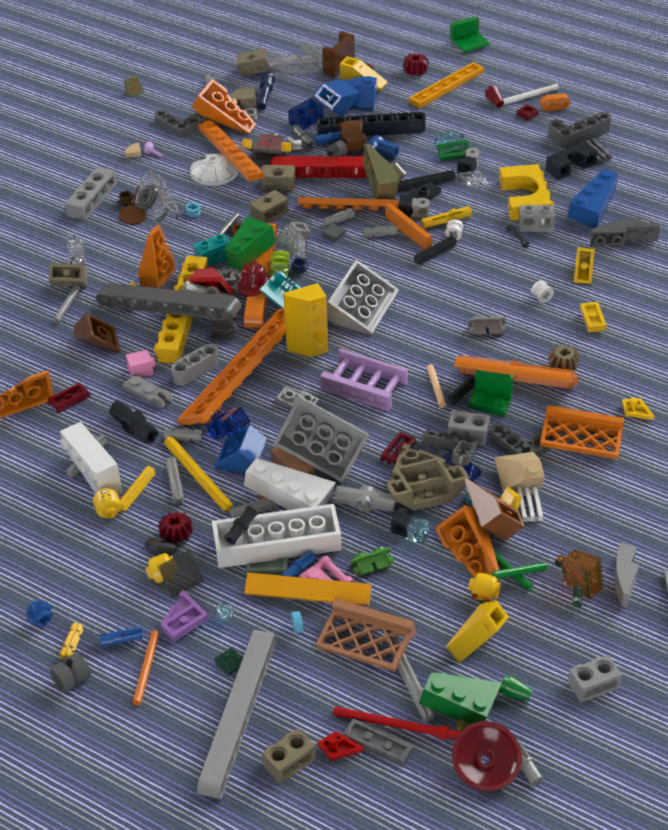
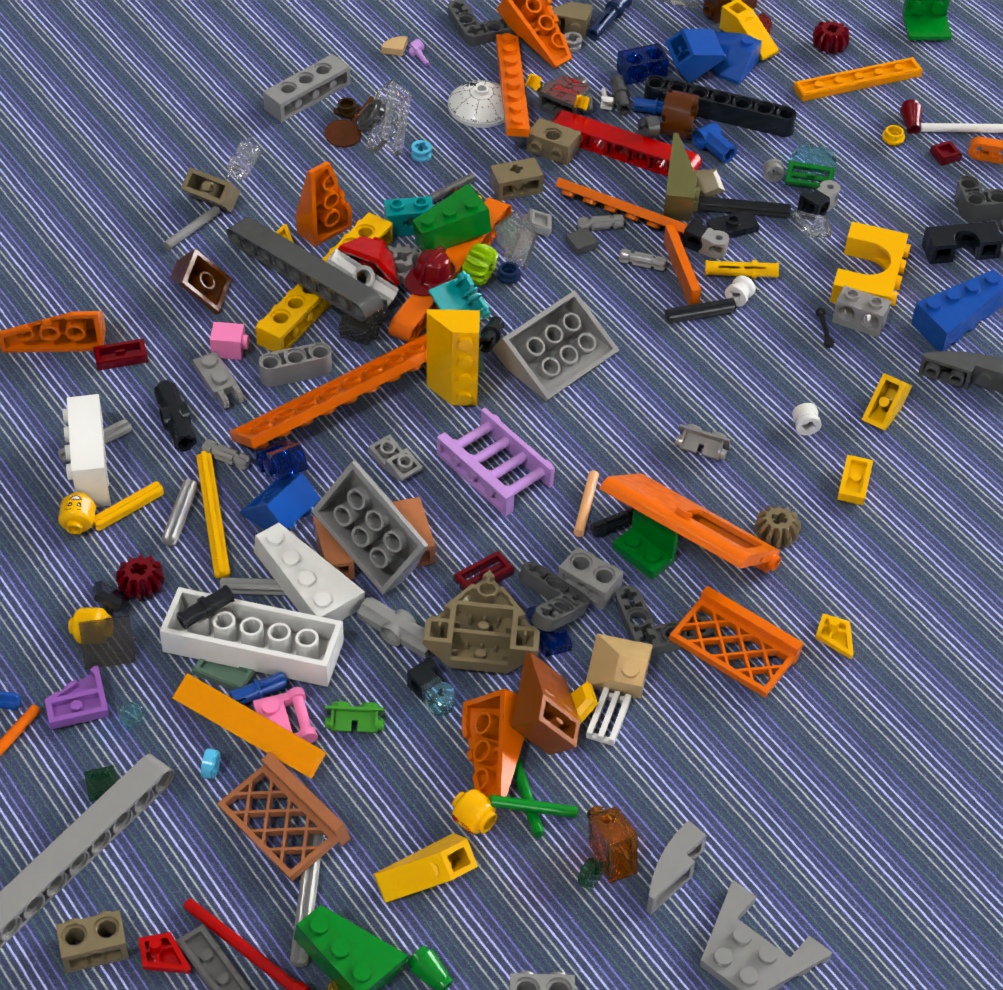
camera: 20 degrees right, 5 degrees up
none -> light grey bush [762,159,785,182]
none -> yellow plate [882,125,905,146]

